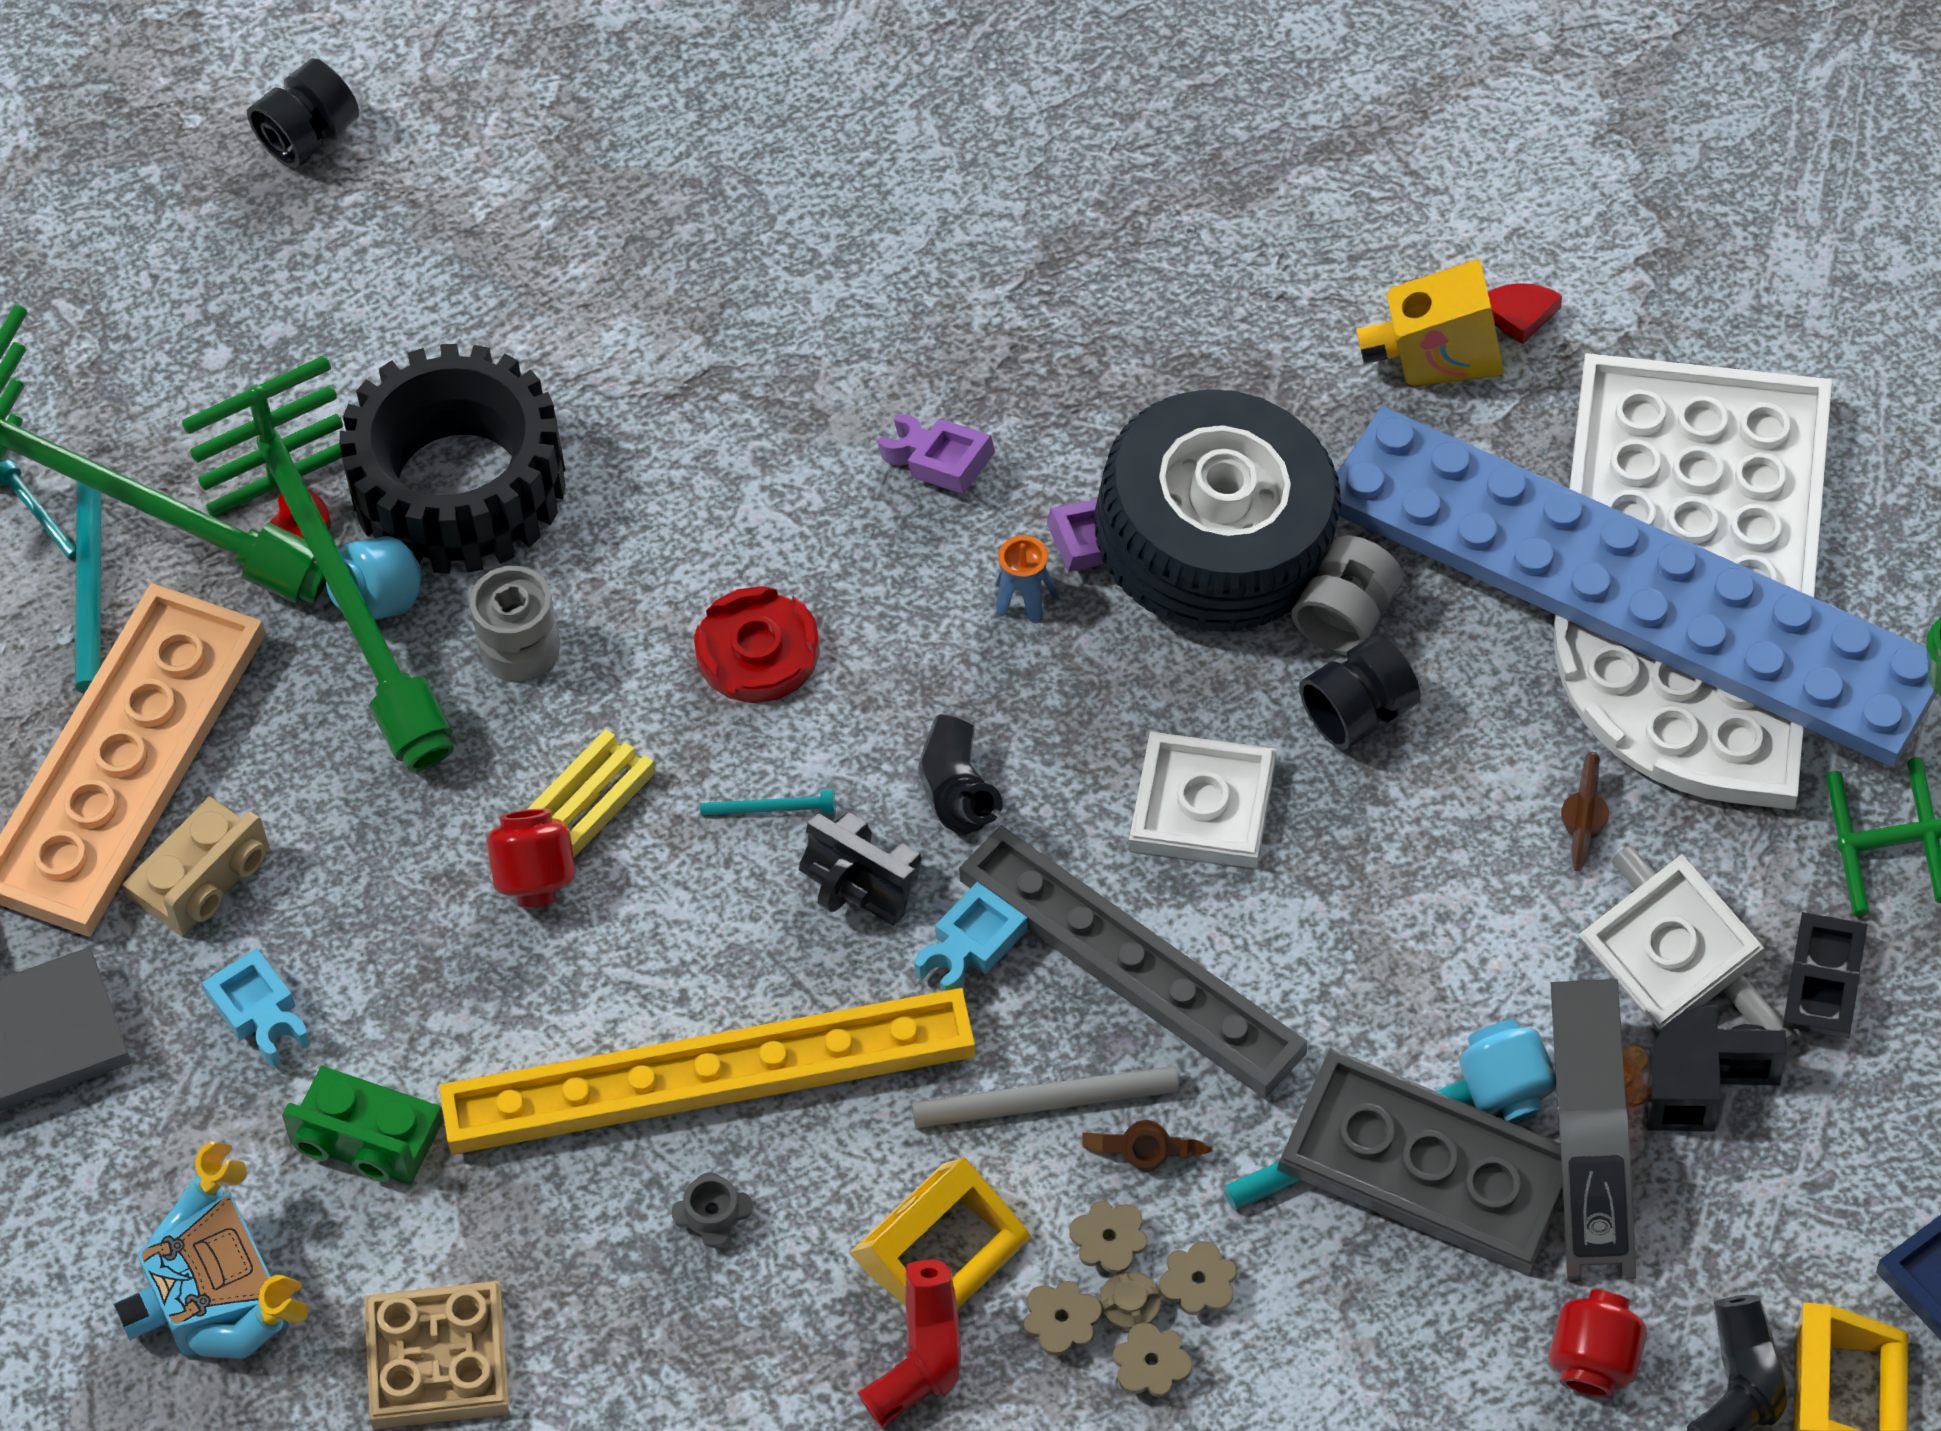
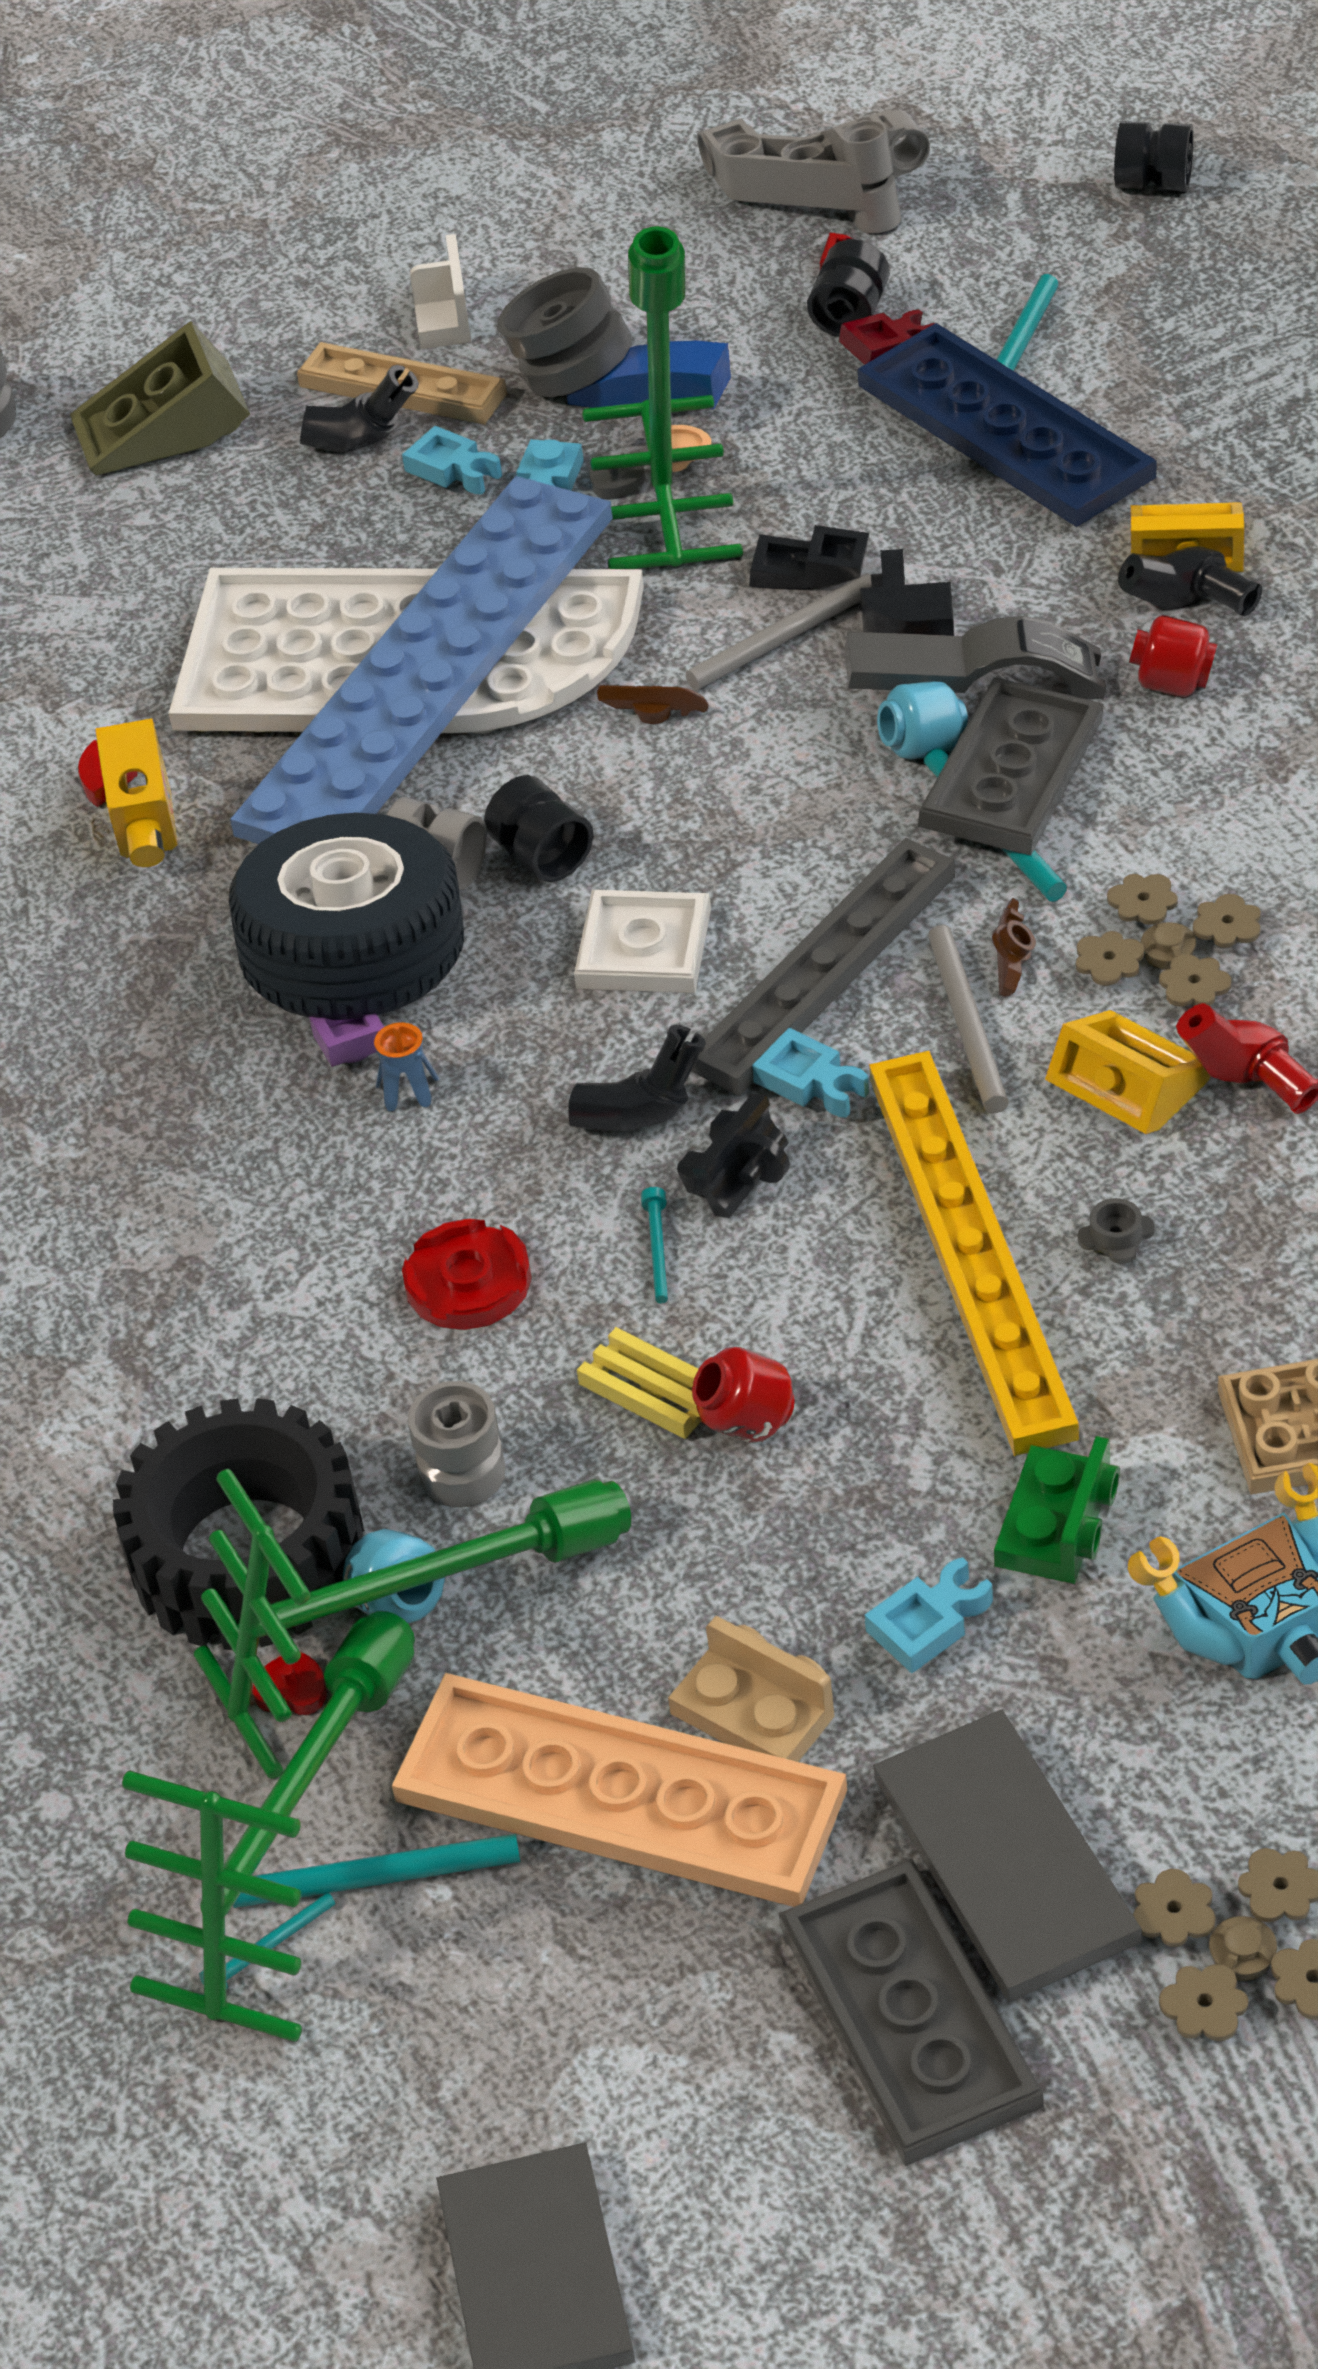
camera: 90 degrees left, 10 degrees down
medium lavender plate [877,415,995,494] -> none
white tile [1579,854,1767,1033] -> none

